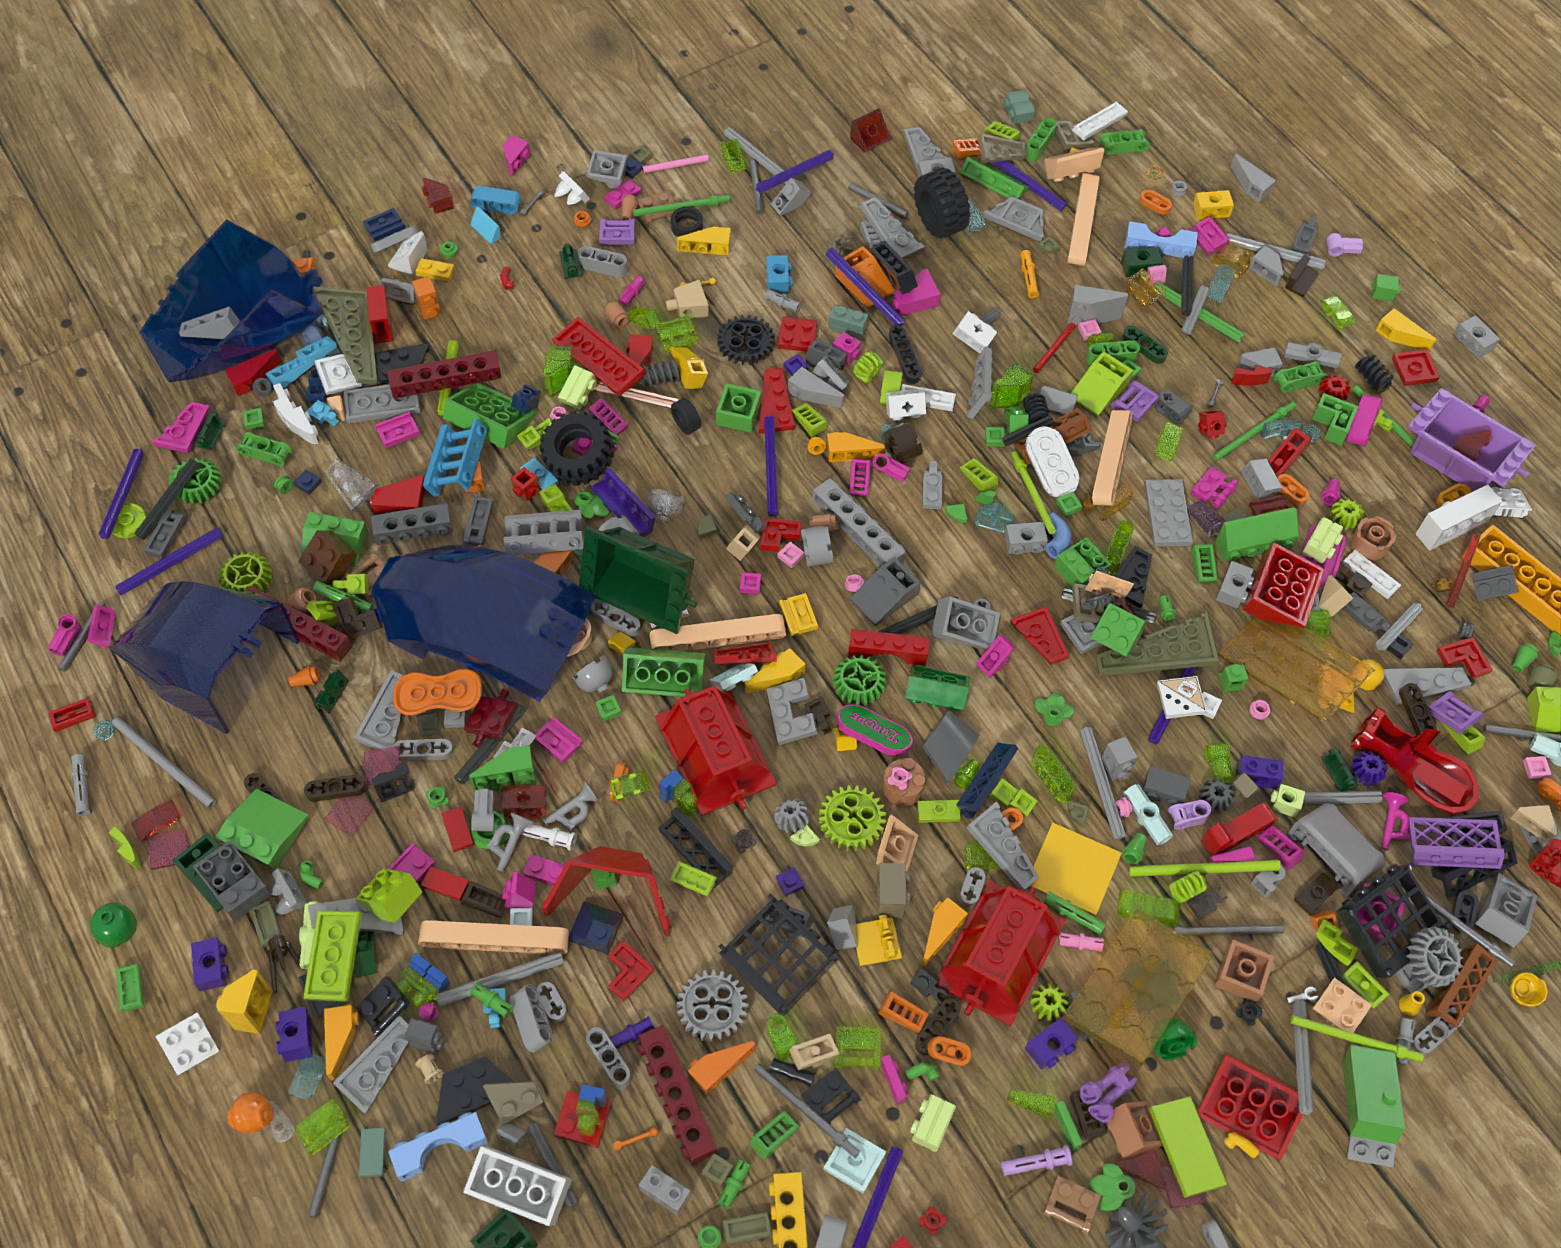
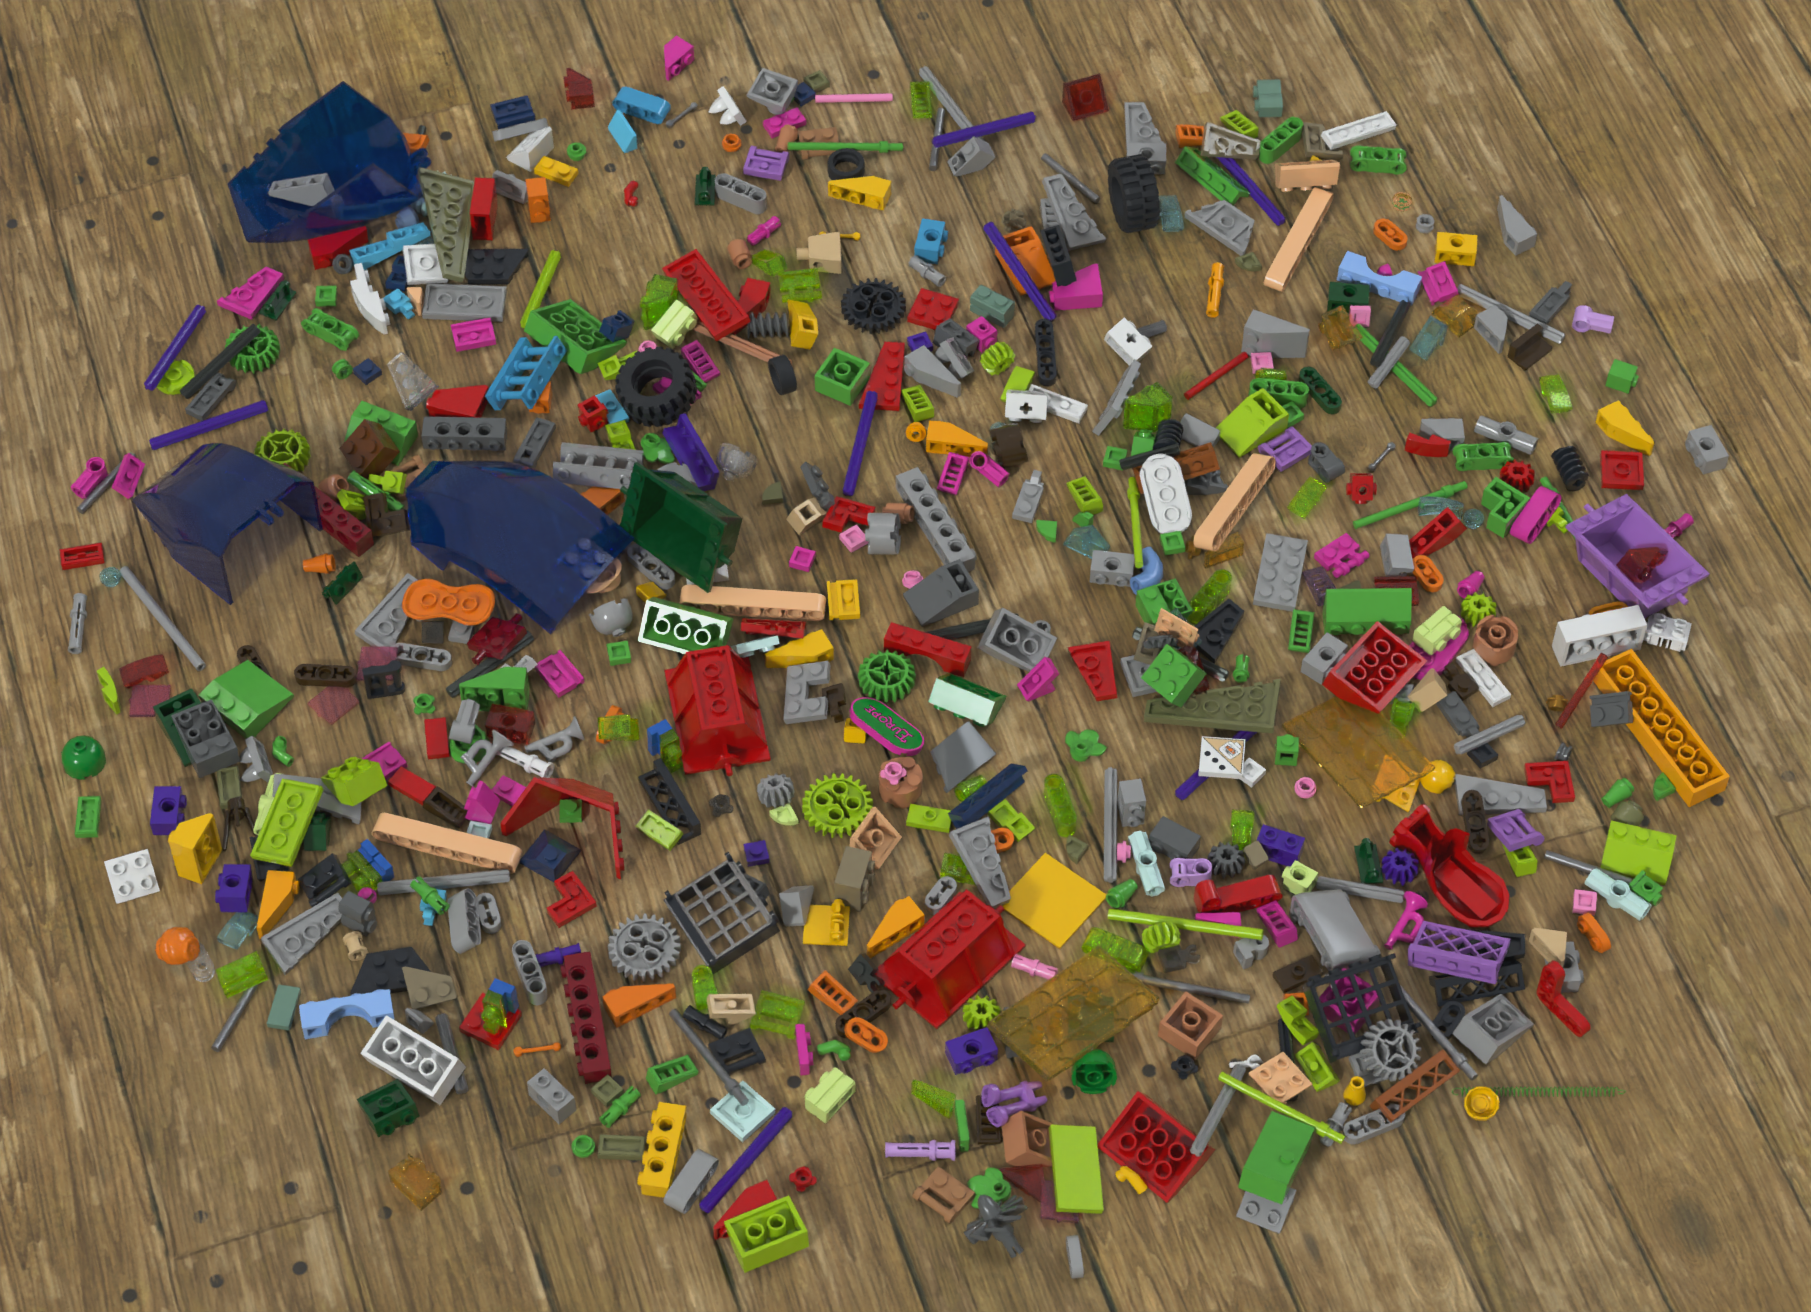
camera: 15 degrees right, 5 degrees down
dark red brick [387,350,502,399] -> none
bright green pin [1043,891,1106,935] -> none

